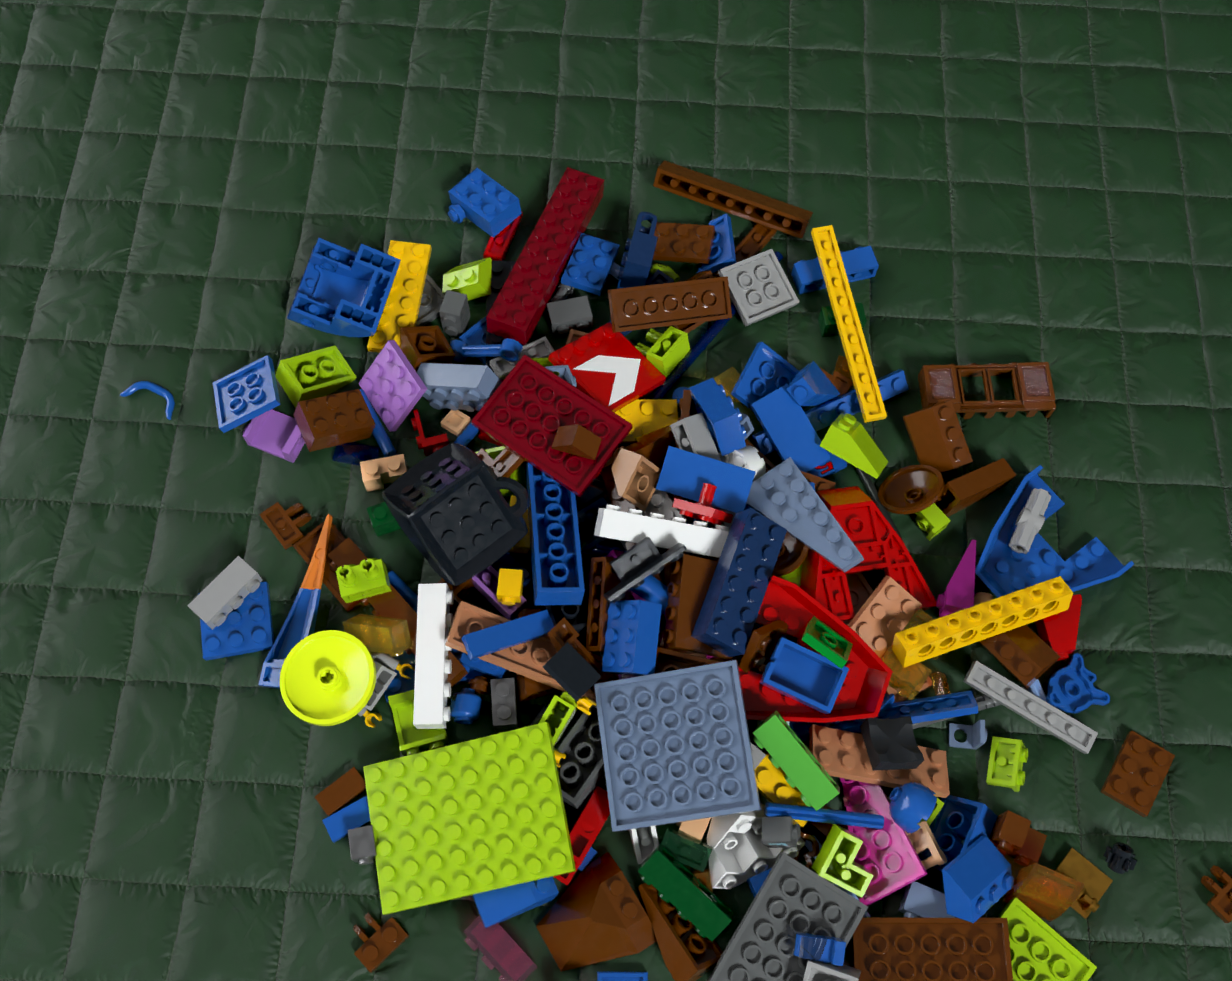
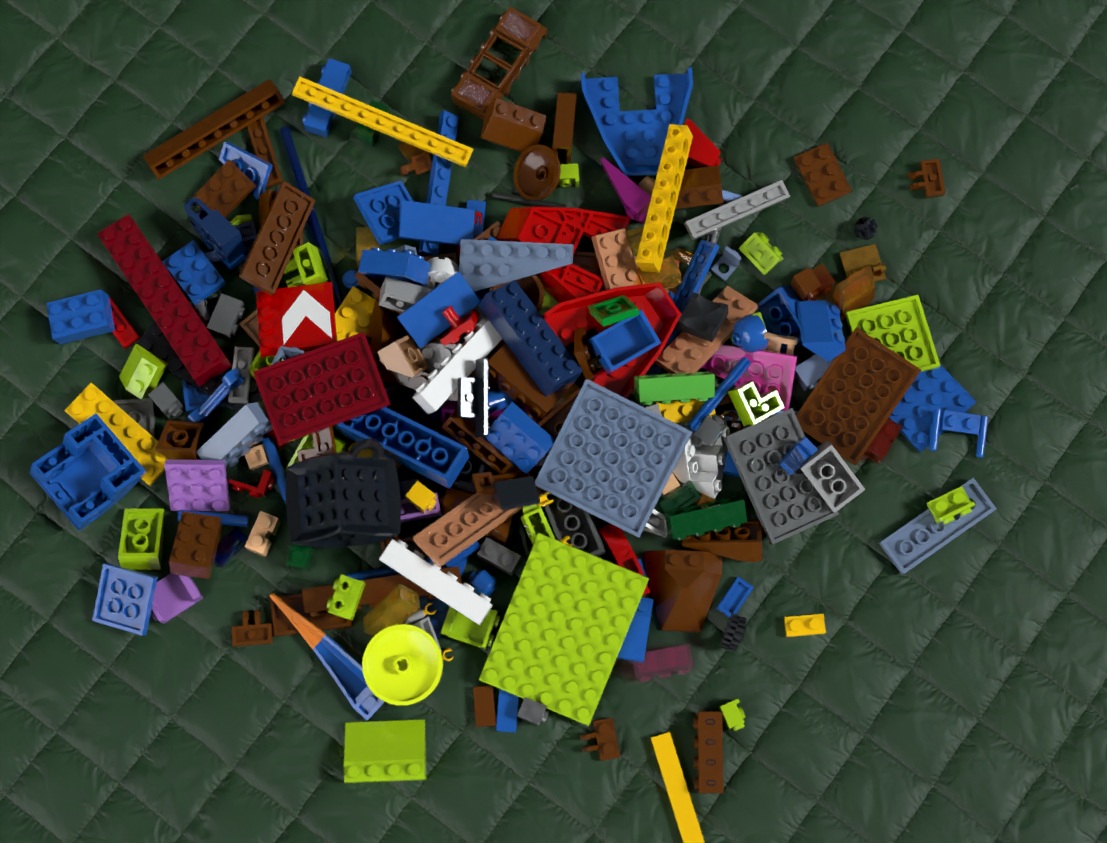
camera: 55 degrees left, 10 degrees up
blue animal [120,381,175,420] -> none
light grey brick [187,556,262,630] -> none
blue plate [198,581,274,661] -> none
blue plate [448,204,466,224] -> none
blue tile [461,610,554,660] -> none
reddish brown plate [468,676,491,694] -> none
reddish brown slope [552,424,602,460] -> none
light grey plate [718,249,799,327] -> none
blue slope [786,361,840,406] -> none
lime slope [820,413,888,479] -> none
light grey piece [1008,488,1052,554] -> none
blue tile [1046,653,1110,714] -> none
none -> lime slope [344,720,426,783]

